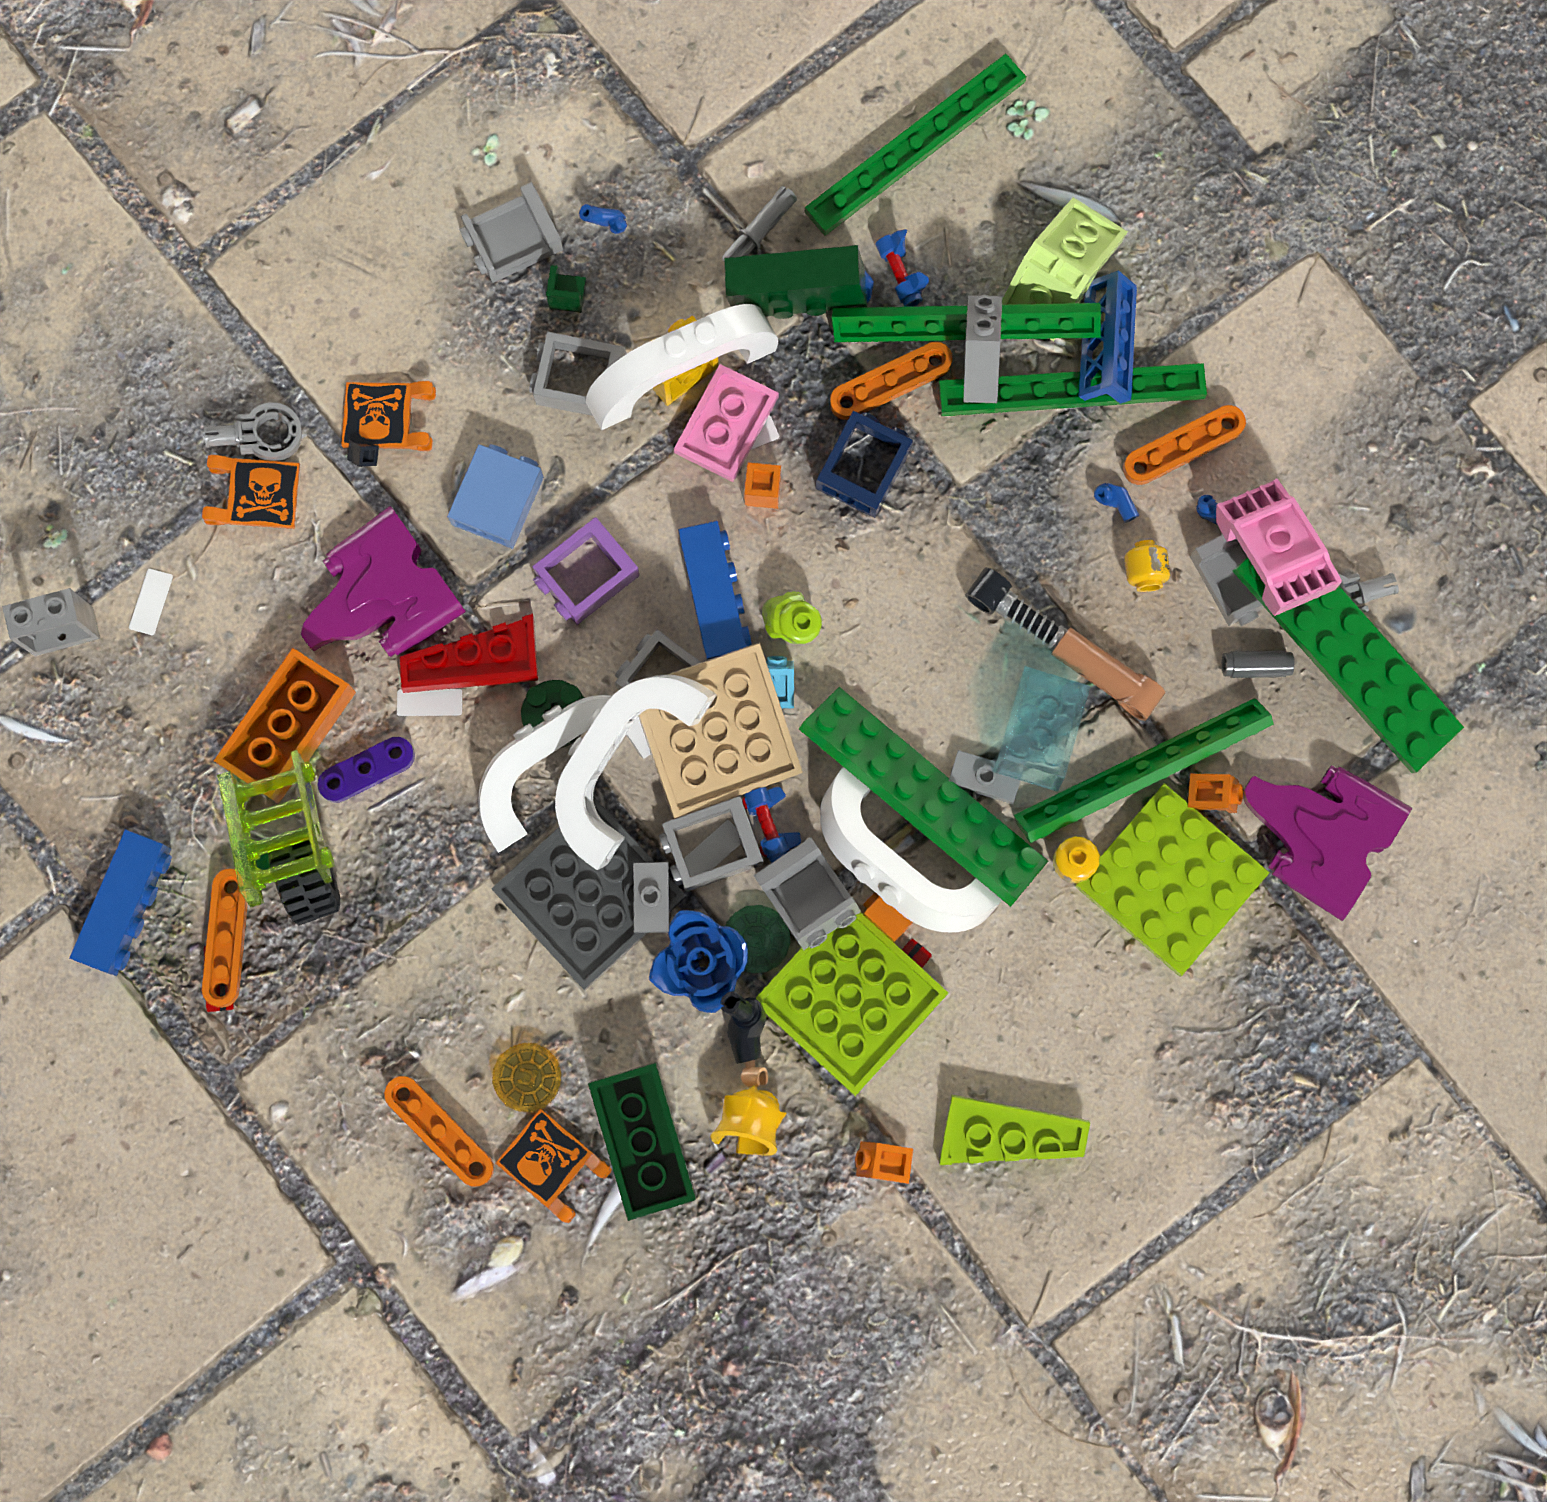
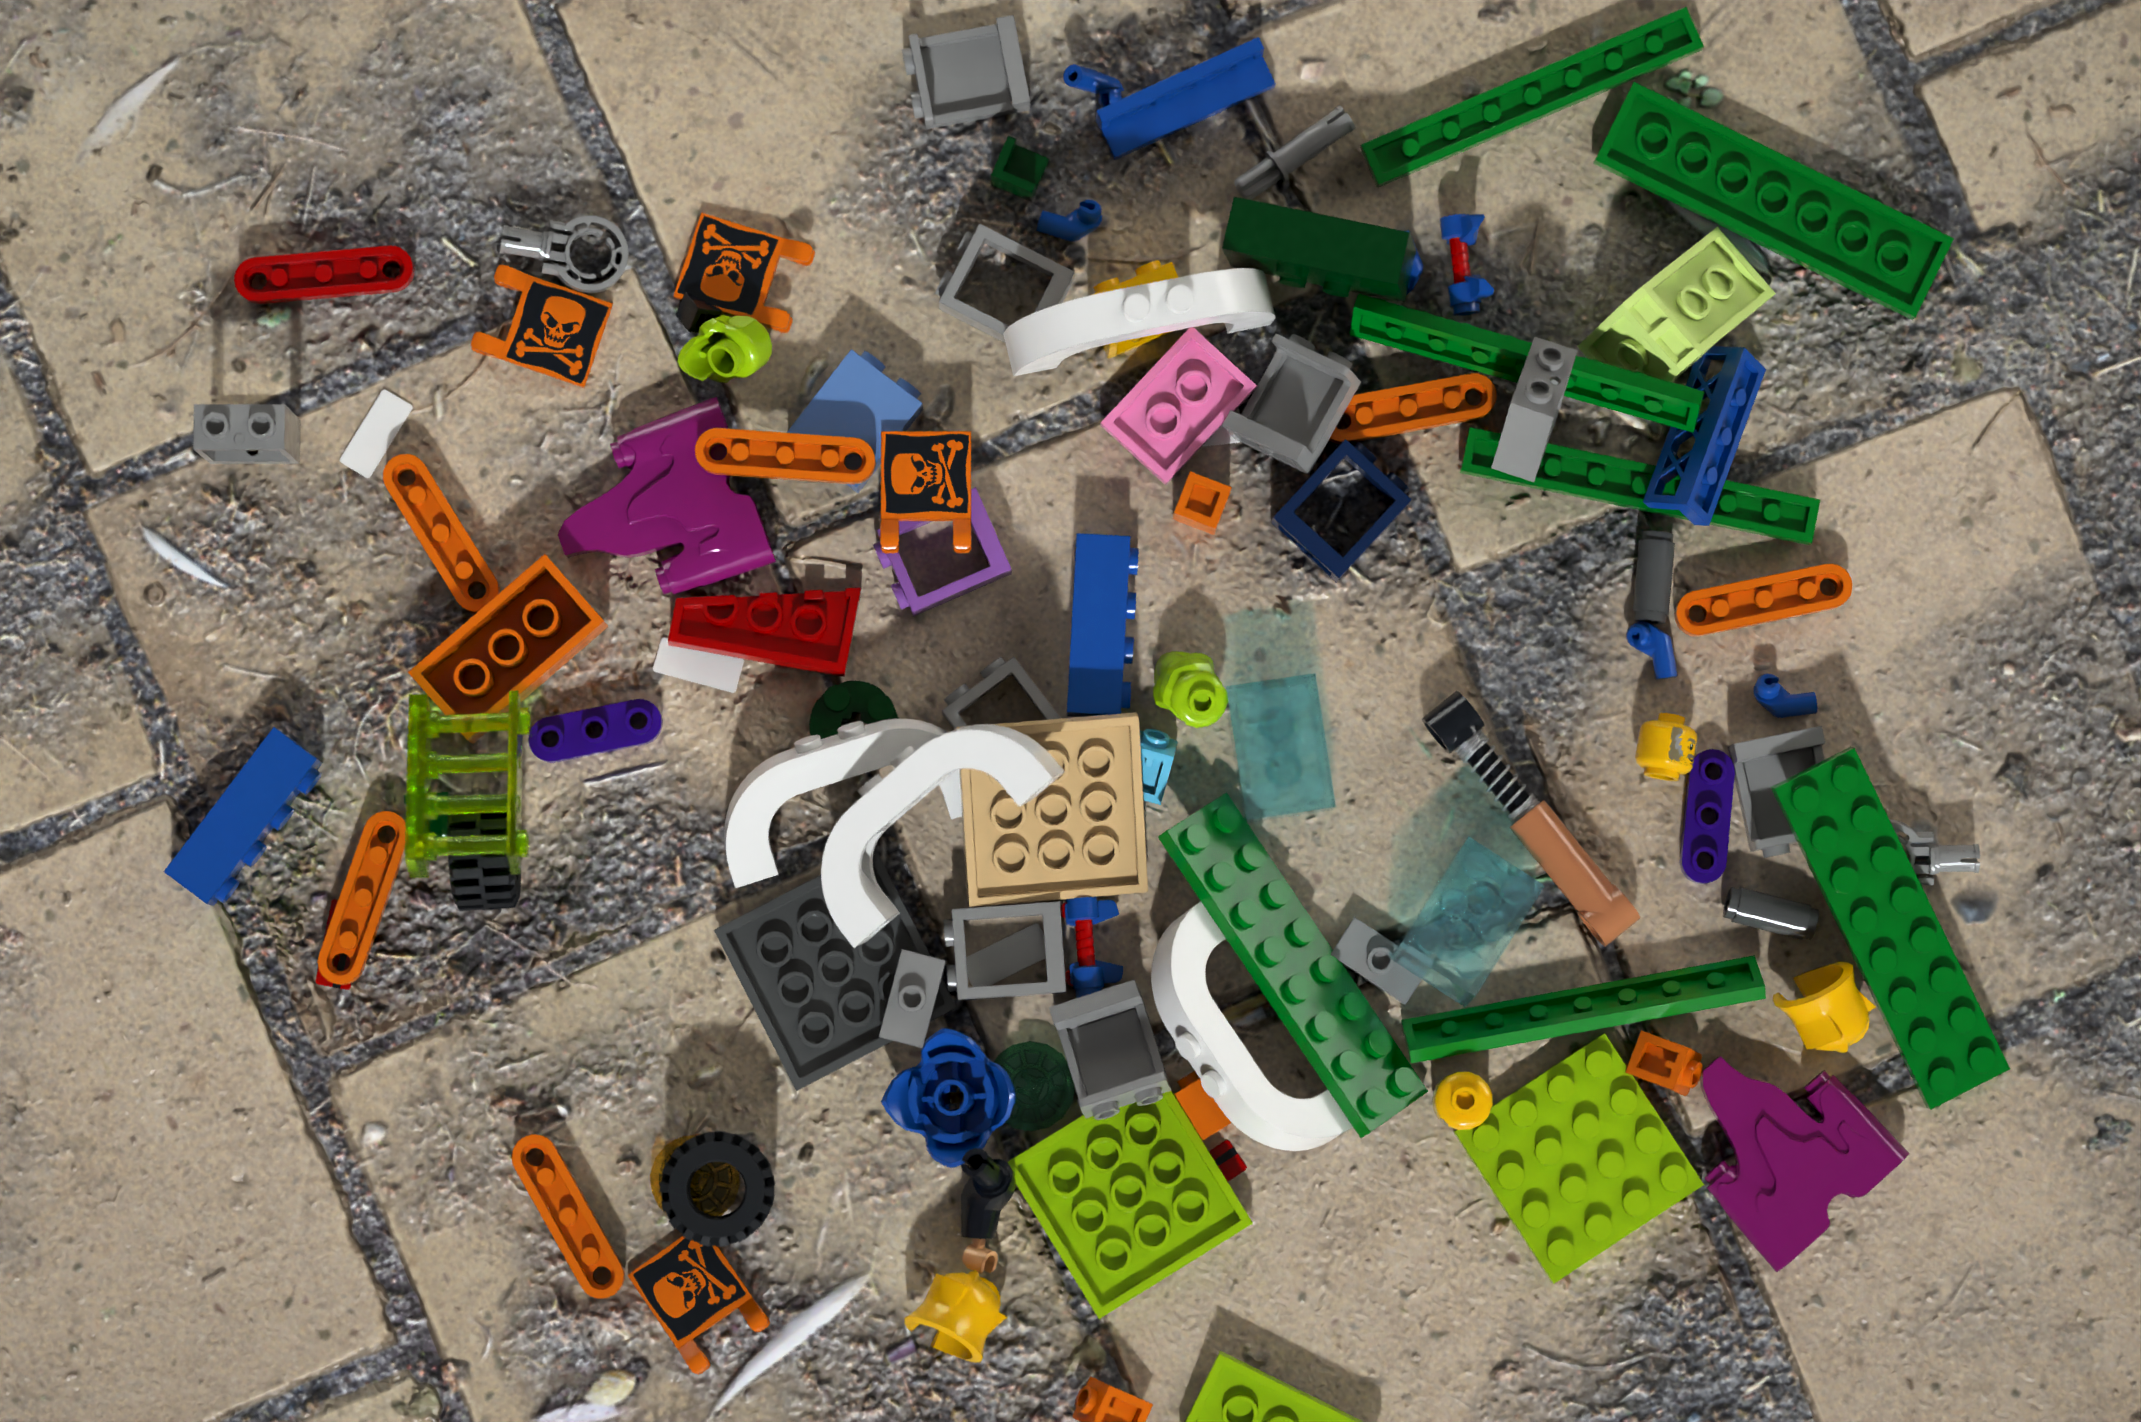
camera: 10 degrees right, 5 degrees up
dark green brick [588,1062,696,1221] -> none
bright pink plate [1216,479,1342,616] -> none
none -> red plate [234,245,415,304]
none -> orange plate [383,454,500,613]
none -> black tyre [659,1131,775,1247]
none -> lime head [678,315,772,383]
none -> orange plate [695,428,876,484]
none -> flag [880,431,971,554]
none -> blue arm [1036,199,1102,242]
none -> blue fence [1096,37,1276,161]
none -> light grey panel [1222,333,1361,475]
none -> clear light blue brick [1225,673,1336,823]
none -> green plate [1593,82,1954,320]
none -> dark grey piece [1633,531,1675,624]
none -> dark purple plate [1680,749,1735,884]
none -> yellow helmet [1772,961,1876,1053]

